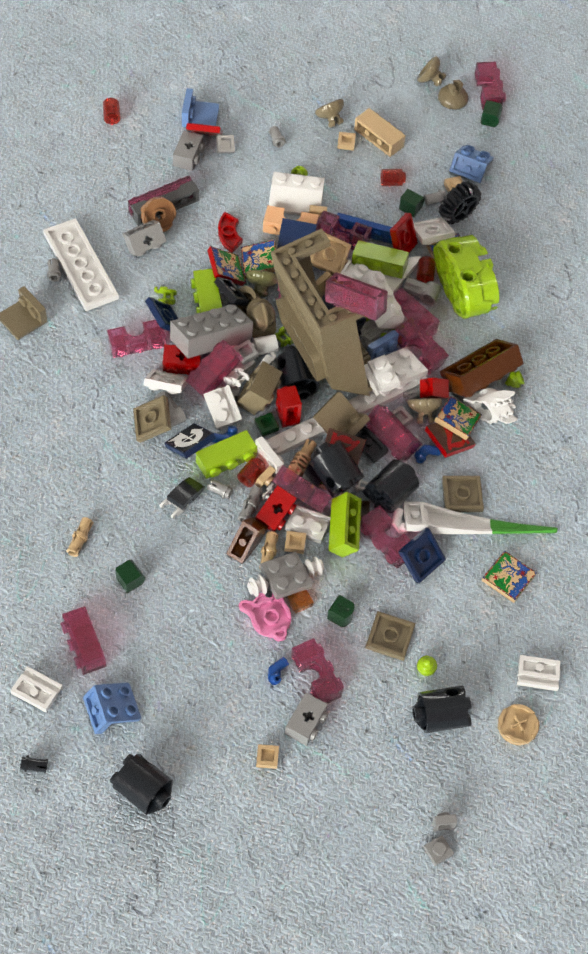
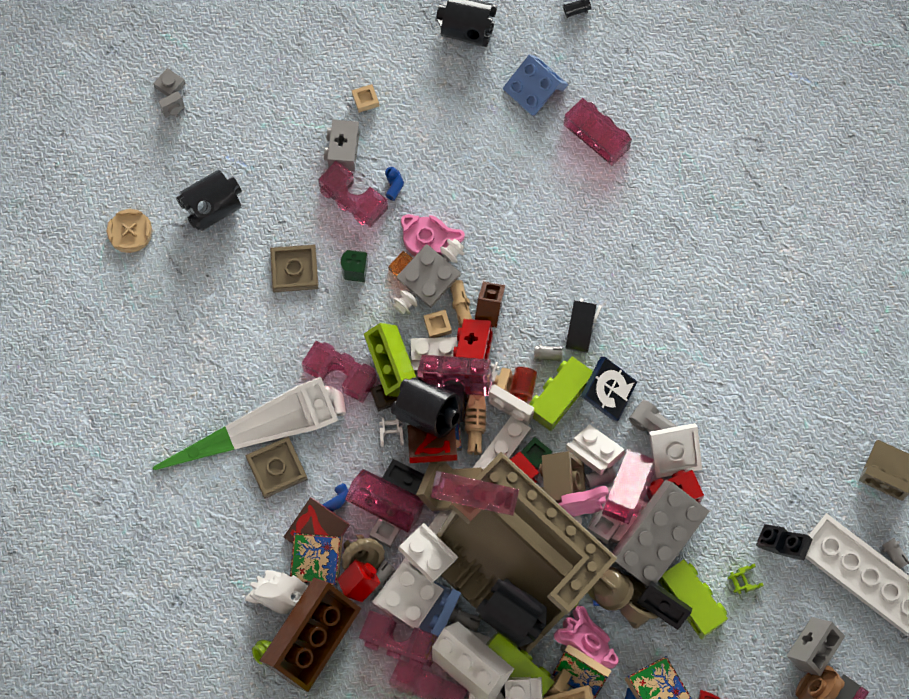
camera: 160 degrees right, 10 degrees up
white plate [10,666,63,713] -> none
tan pin [66,517,94,557] -> none
clear pink arch [107,320,166,358] -> none
dark green piece [115,560,145,593] -> none
dark tan tile [133,395,172,443] -> none
dark blue tile [145,297,179,331] -> none
tile [207,246,246,286] -> none
blue arm [212,426,238,443] -> none
white piece [223,367,250,387] -> none
light grey pin [238,486,263,523] -> none
olive hair [246,270,278,298] -> none
black cylinder [363,459,419,514] -> none
dark blue tile [398,528,446,583] -> none
lime plate [417,655,437,676] -> none
tile [481,551,537,603] -> none
white plate [517,655,560,691] -> none
none -> bright pink tile [558,486,609,517]
none -> black slope [756,524,813,561]

